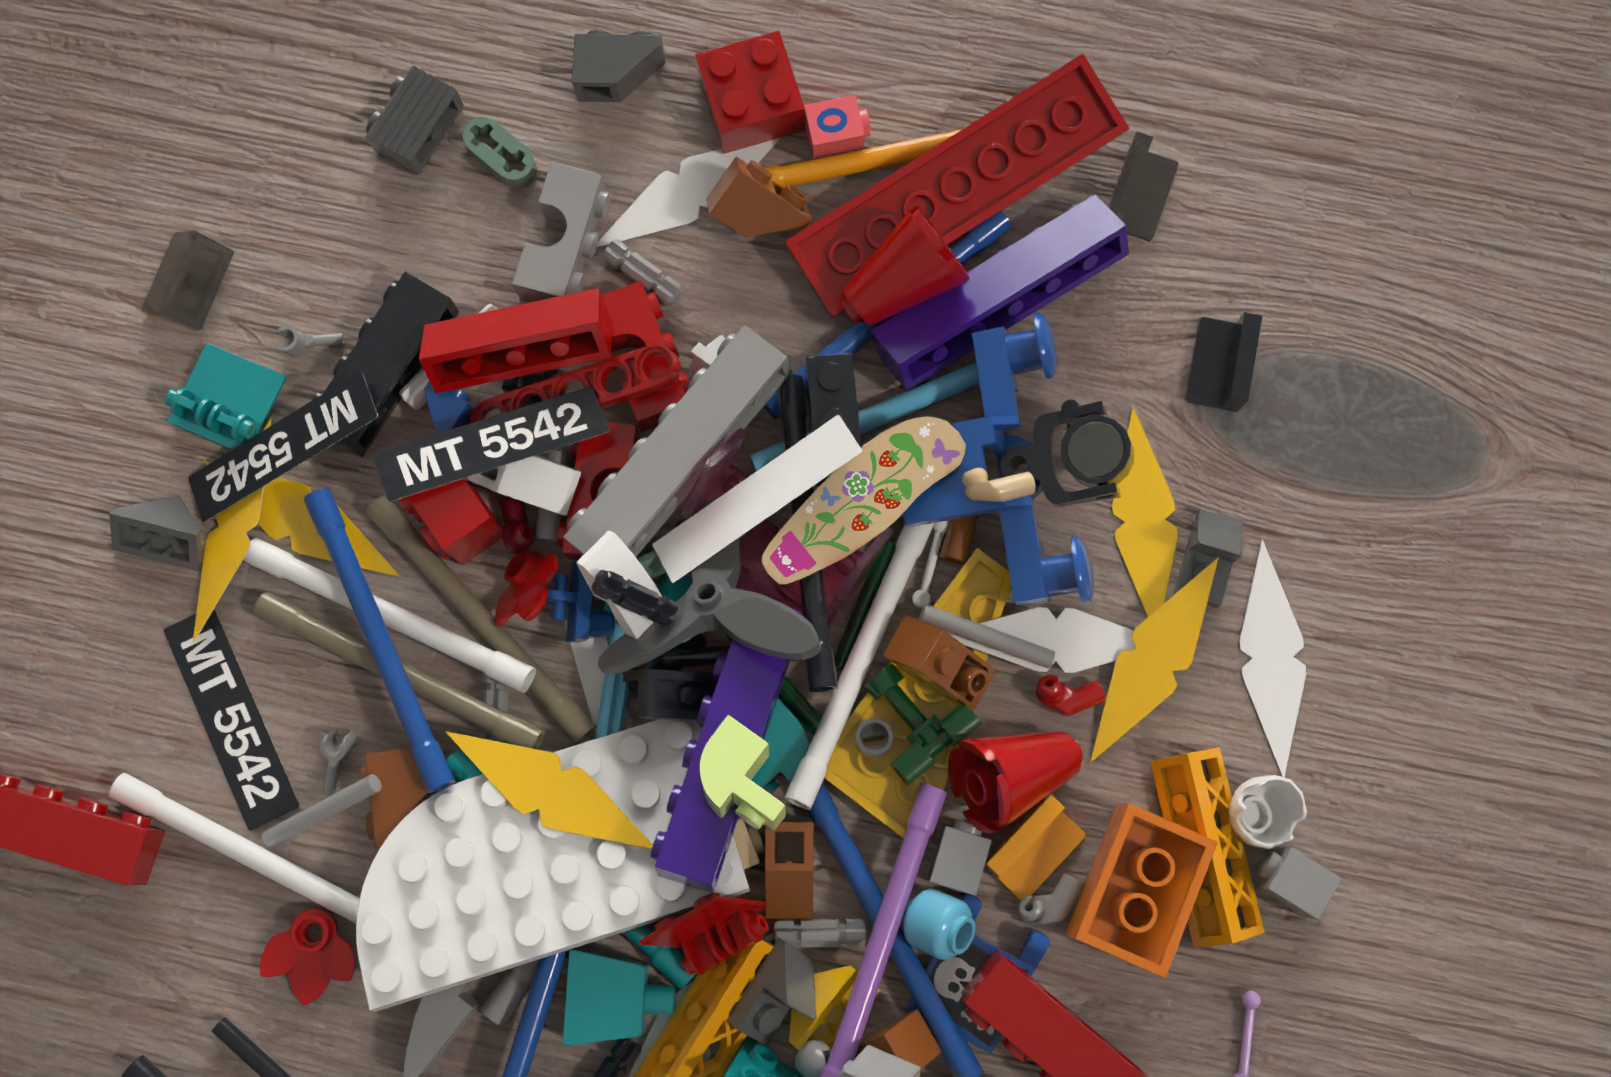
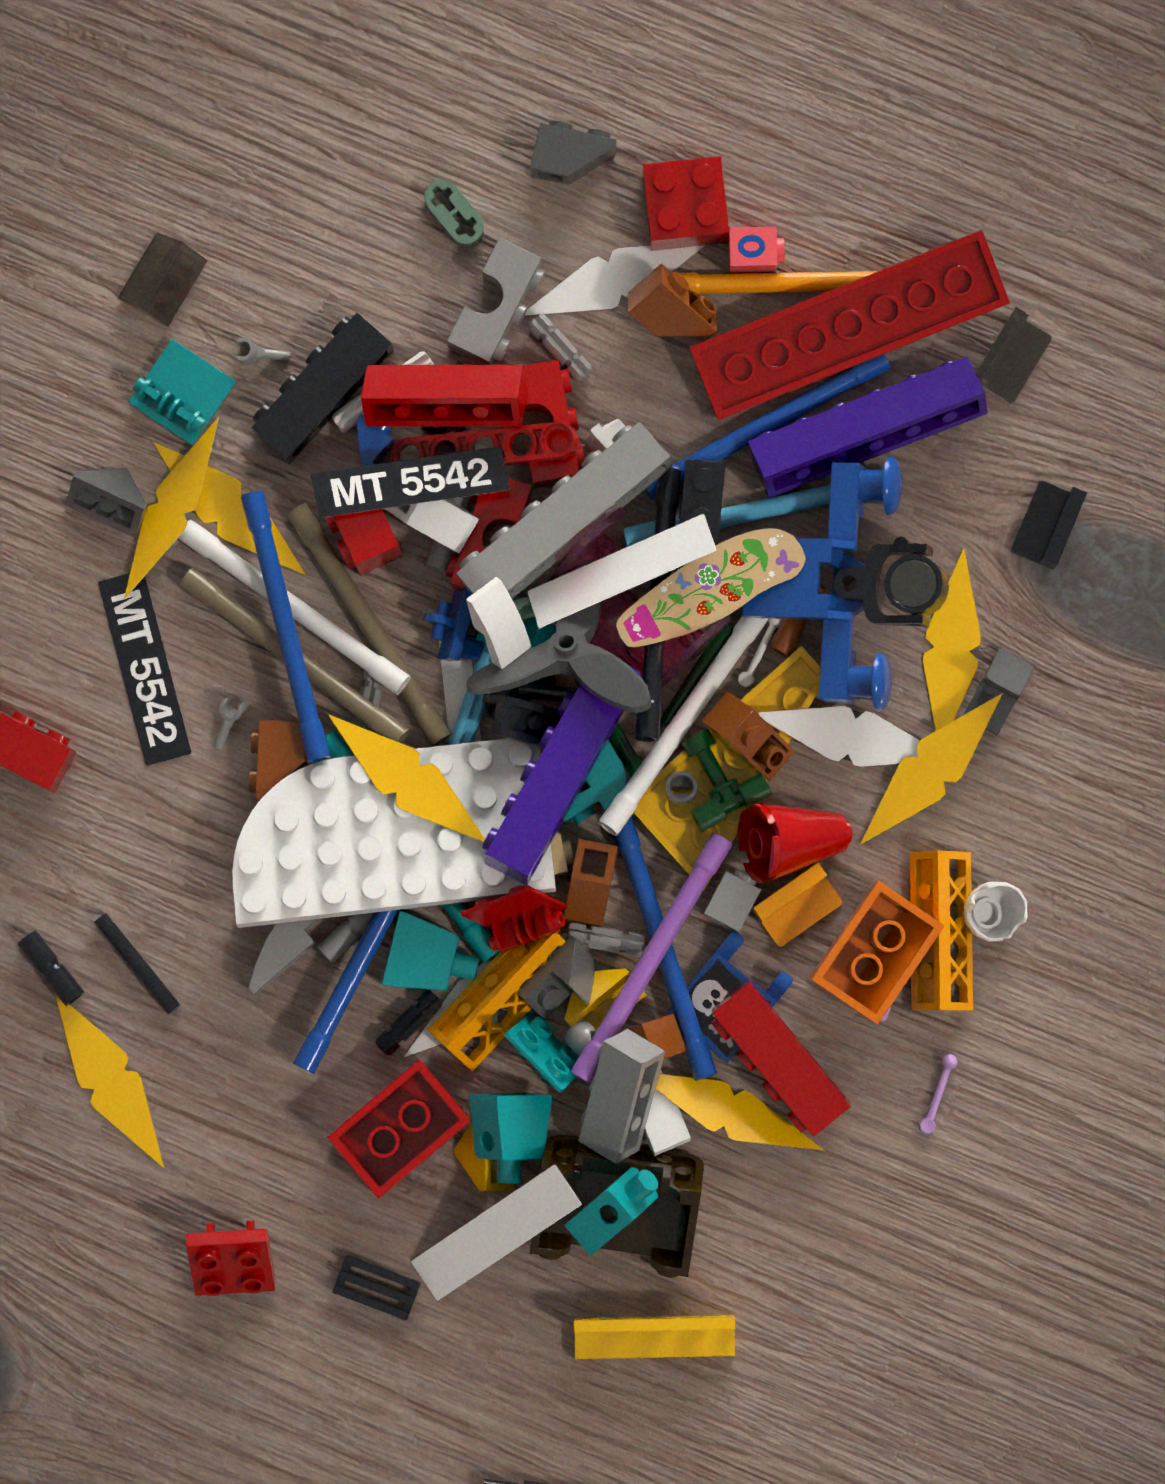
camera: 15 degrees right, 5 degrees up
white piece [109,773,360,924] -> none
black sticker [188,371,378,522] -> none
red plate [260,908,355,1006] -> none
light grey bar [262,774,382,848] -> none
dark grey brick [365,66,464,175] -> none
red plate [494,549,559,627] -> none
dark red arm [499,497,535,553] -> none
black axle [591,570,678,625] -> none
yellowish green brick [700,715,786,832] -> none
red cone [841,206,970,326] -> none
medium azure head [902,888,976,960] -> none
light grey bar [919,604,1055,668] -> none
tan arm [962,468,1035,502] -> none
light grey arm [1018,873,1084,927] -> none
red arm [1036,675,1106,716] -> none
white sticker [1239,539,1306,778] -> none
light grey brick [1256,847,1342,920] -> none

